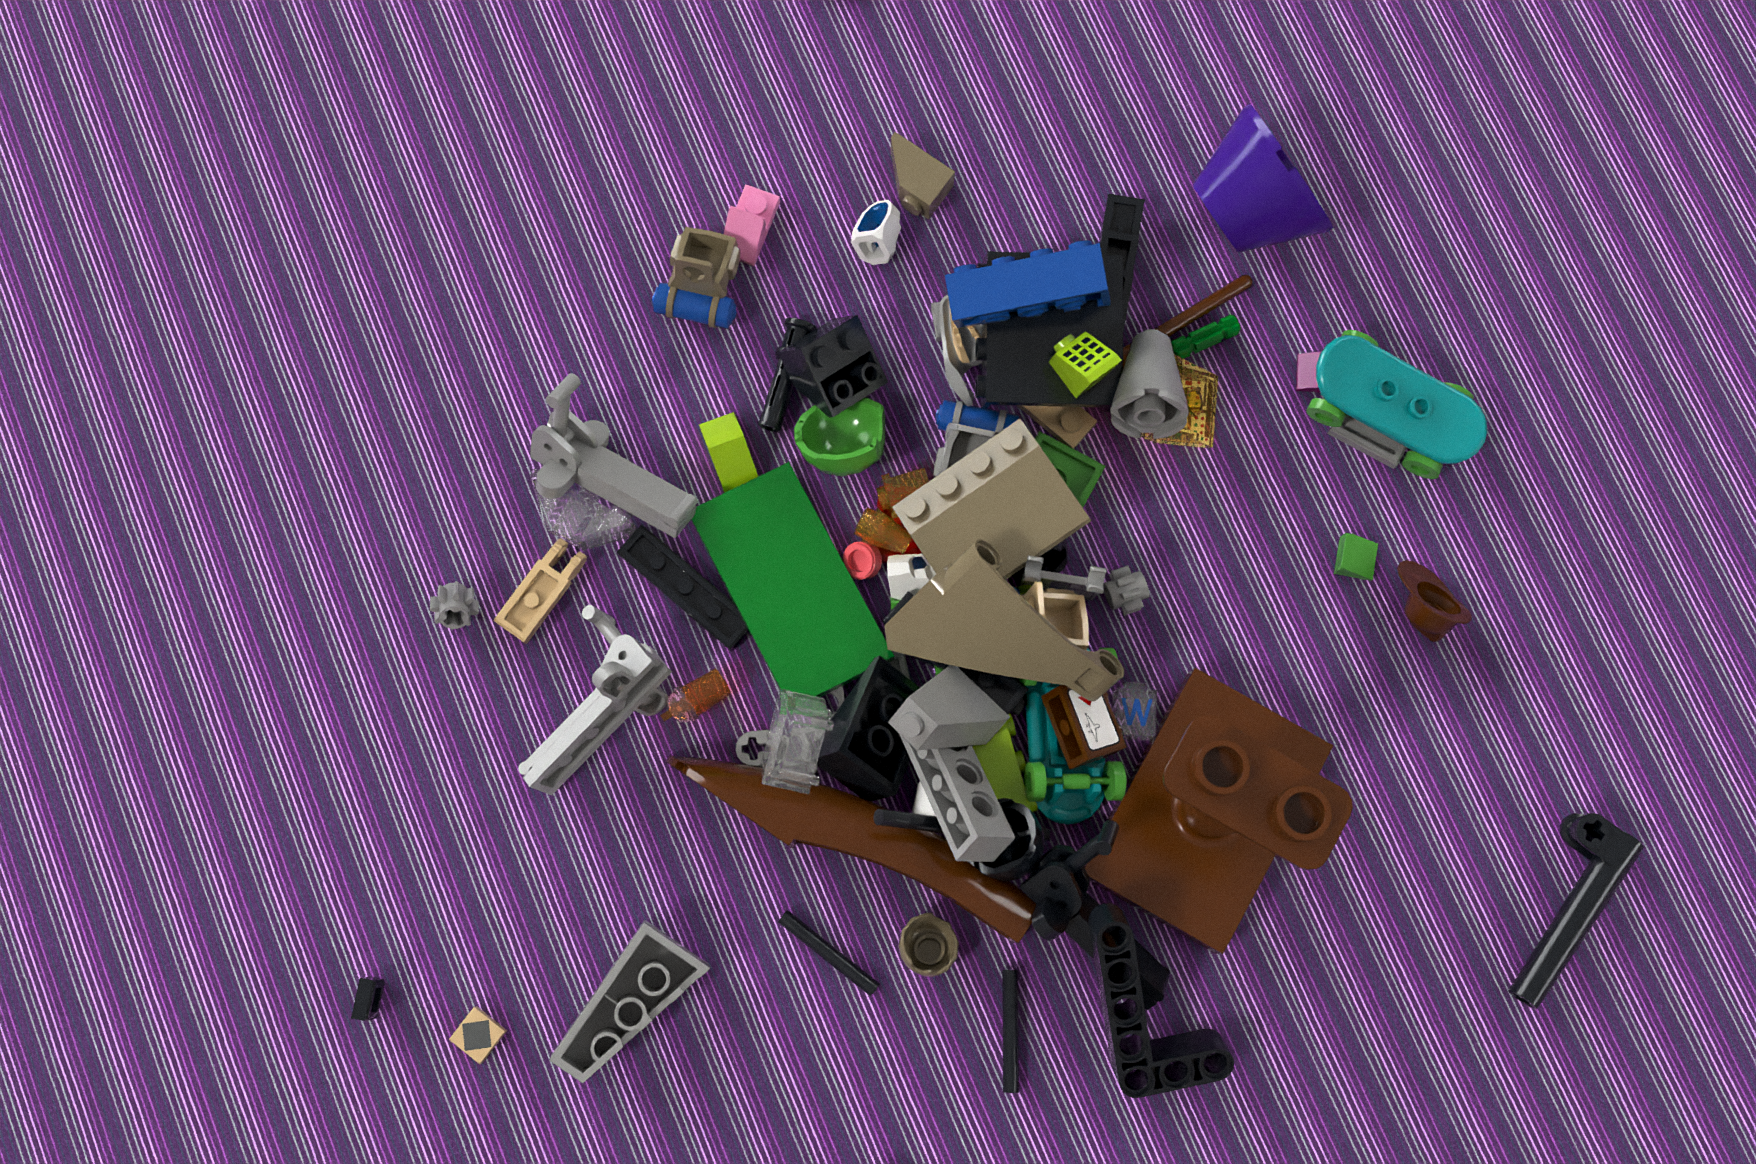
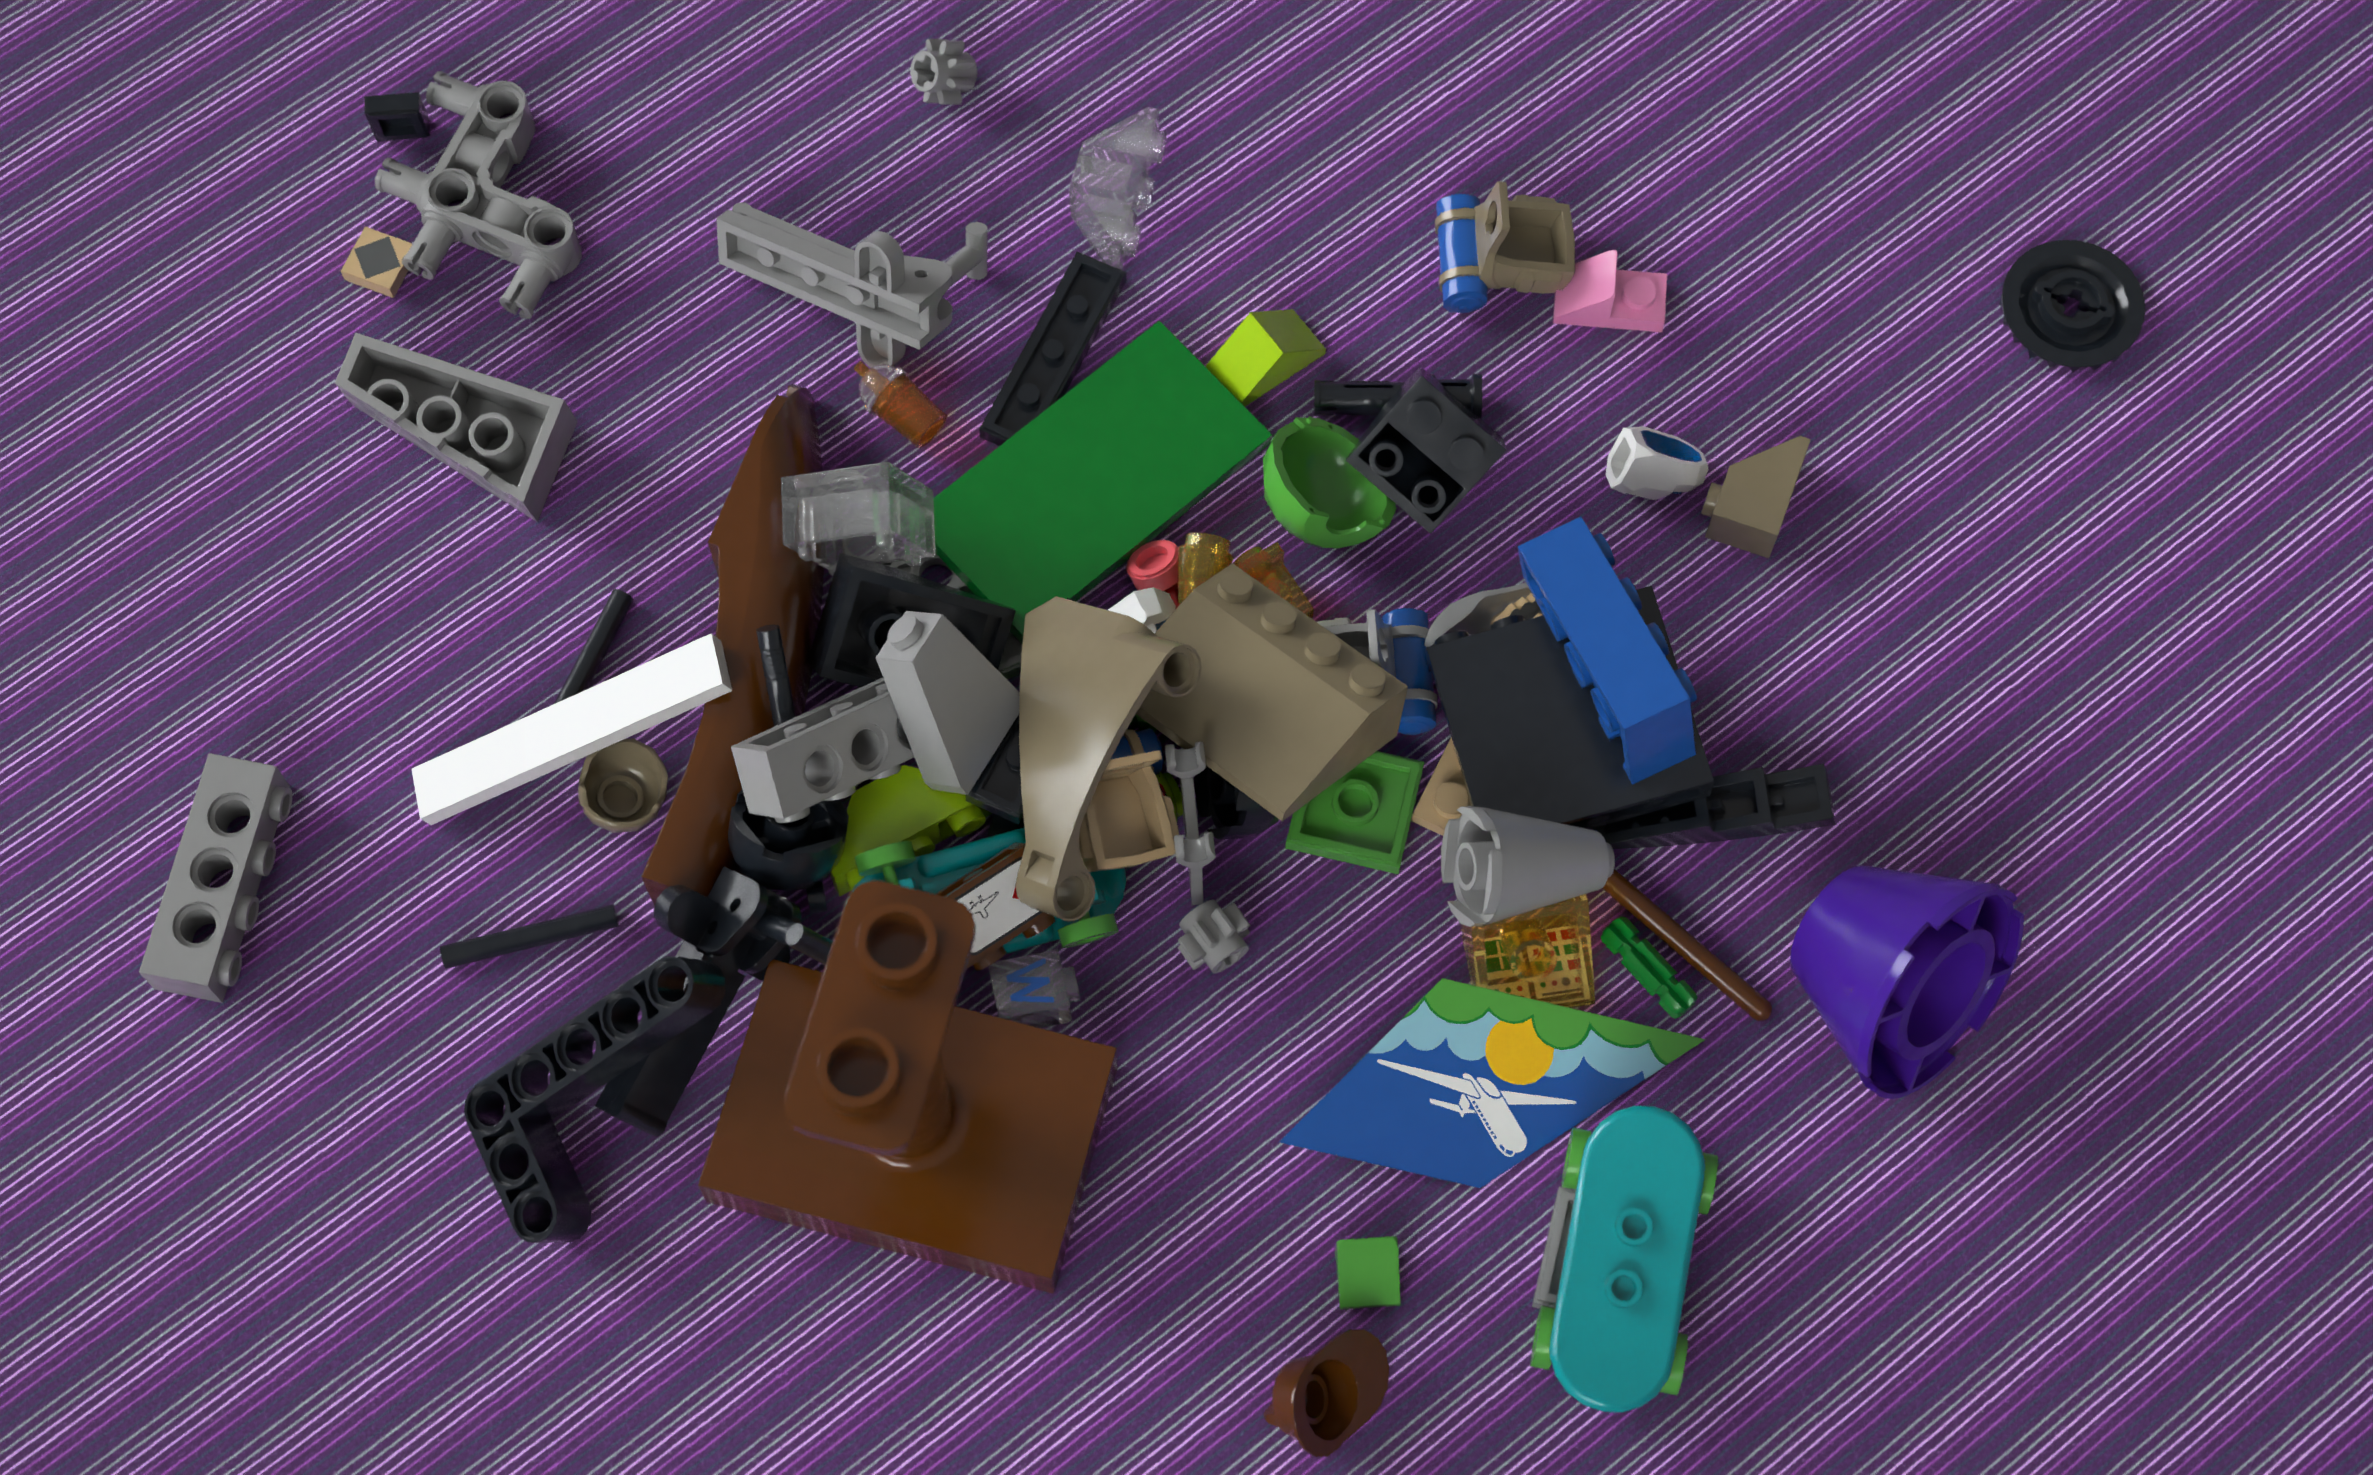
camera: 75 degrees right, 10 degrees down
tan hinge [494,538,587,644] -> none
light grey piece [530,373,698,538] -> none
lime slope [1049,331,1122,398] -> none
none -> light grey pin [375,71,582,319]
none -> white tile [412,633,732,825]
none -> sticker [1279,978,1706,1188]

